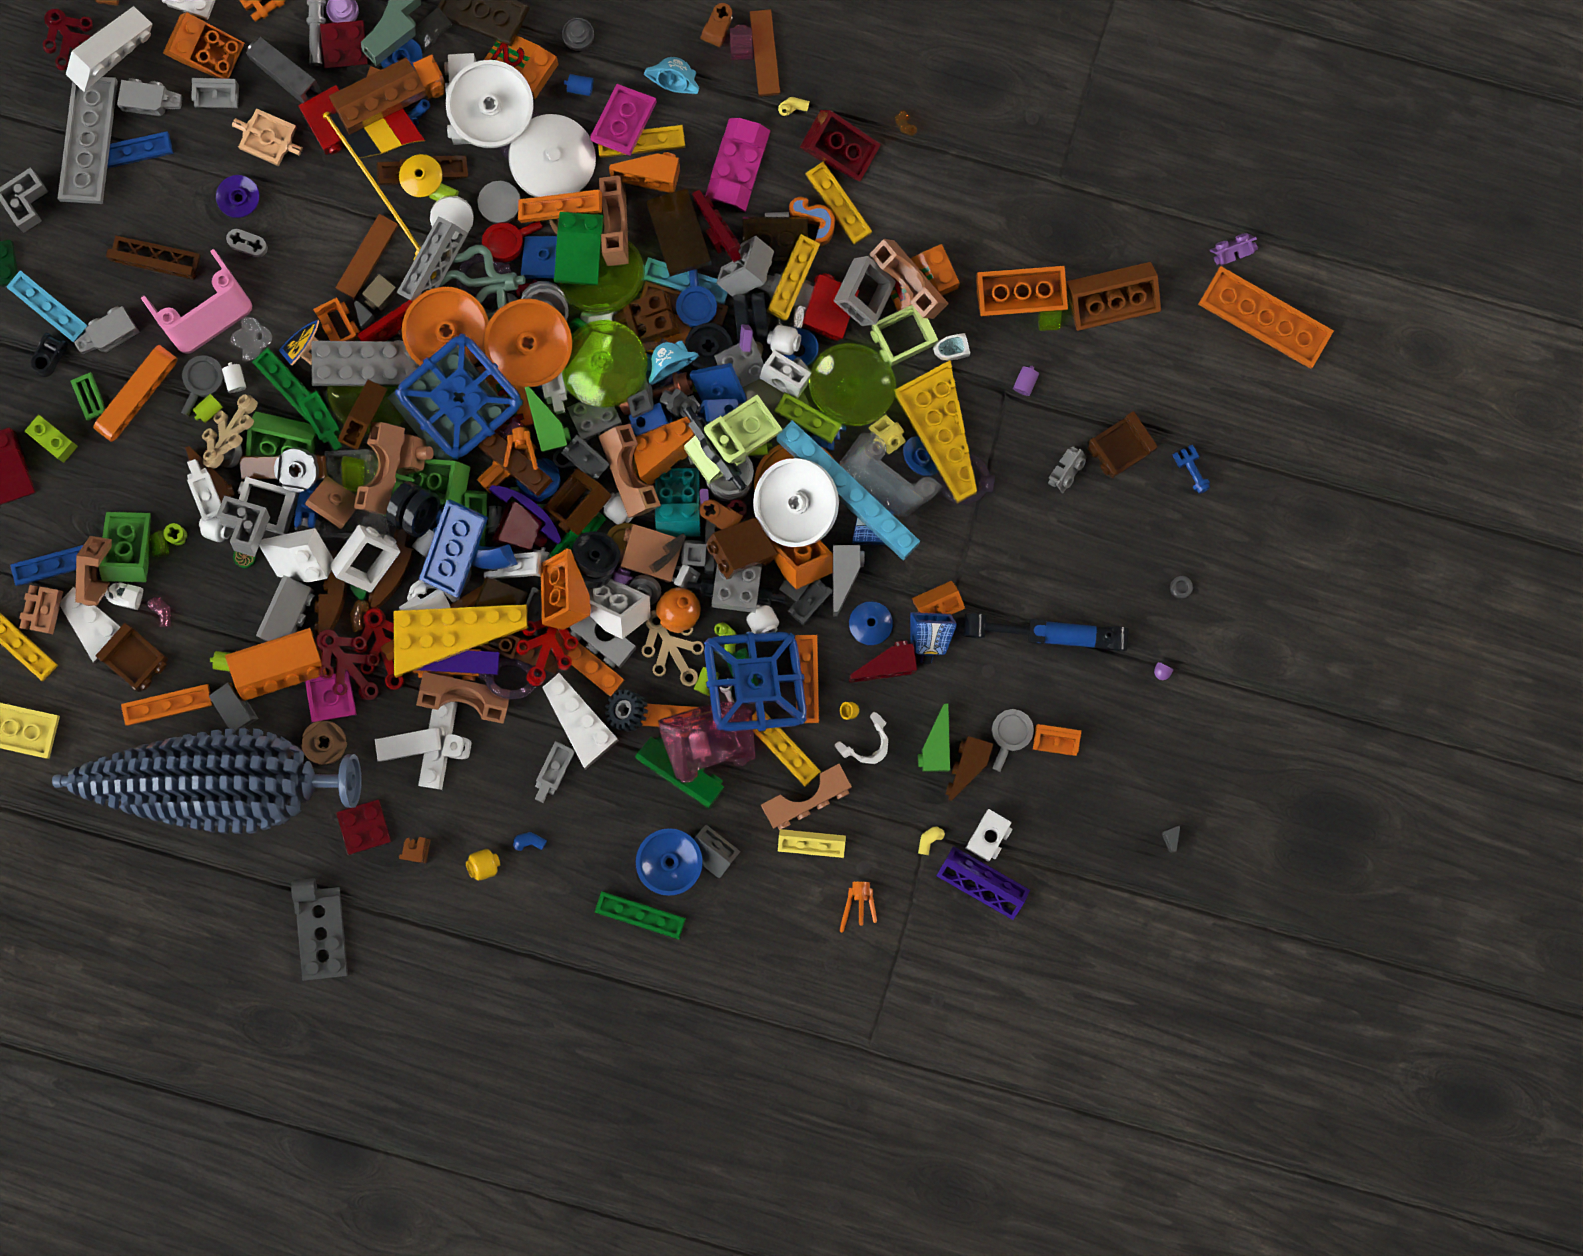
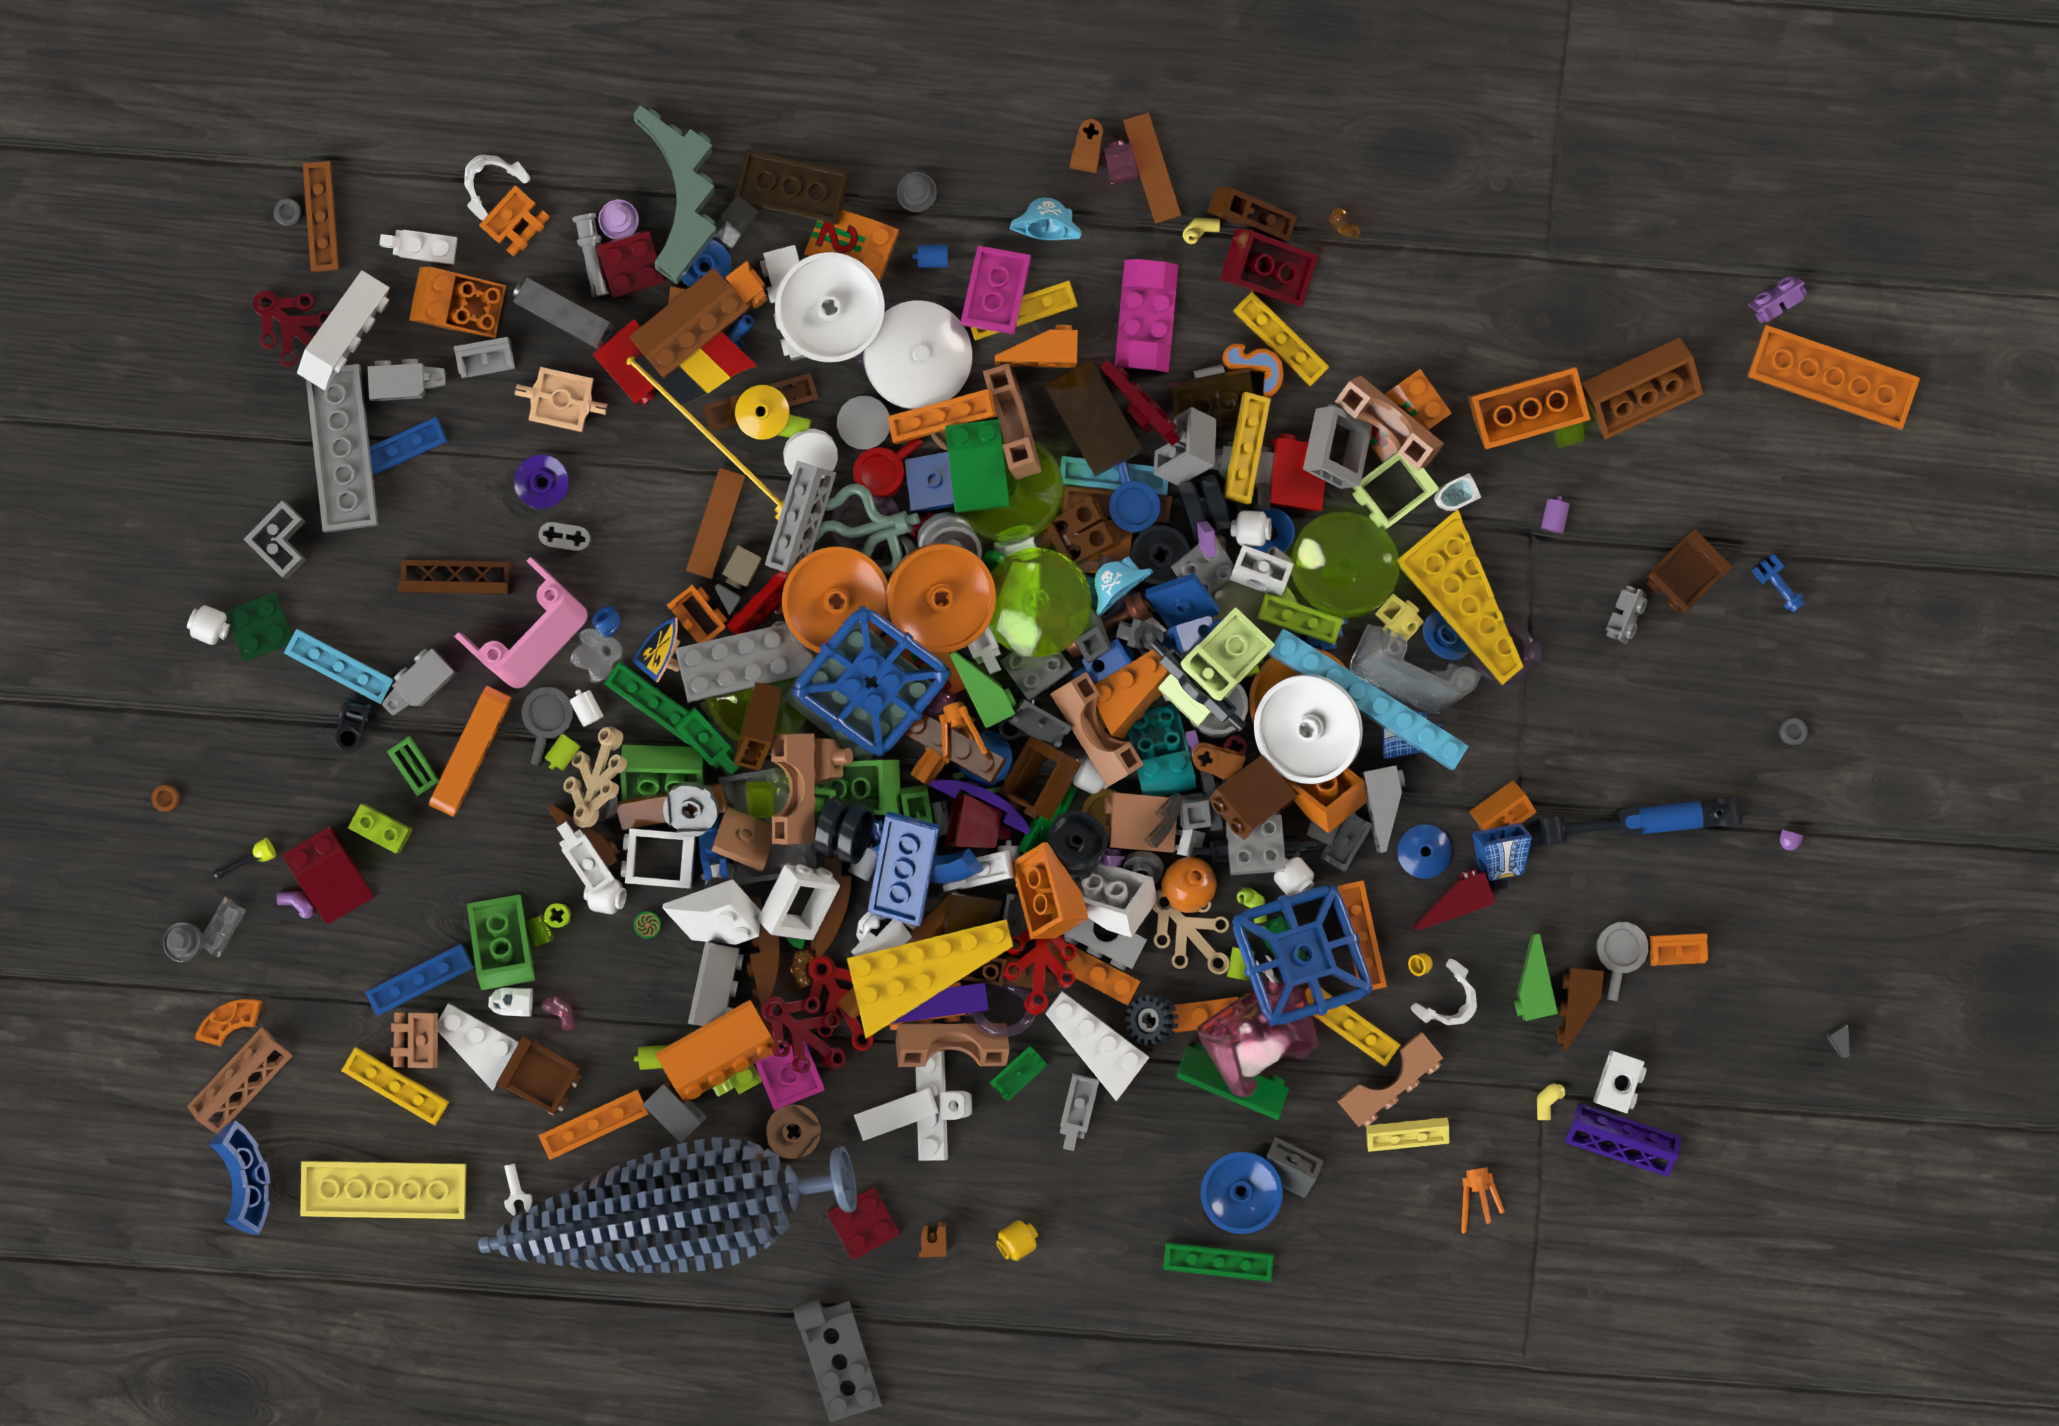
camera: 15 degrees left, 5 degrees up
nougat panel [75,536,112,606] -> none
light grey brick [217,496,270,557] -> none
blue arm [513,832,547,851] -> none
none -> white bar [504,1163,533,1216]
none -> blue tile [592,606,620,637]
none -> lime plate [713,1064,762,1097]
none -> green hinge [989,1045,1048,1101]
none -> reddish brown slope [1207,186,1297,242]

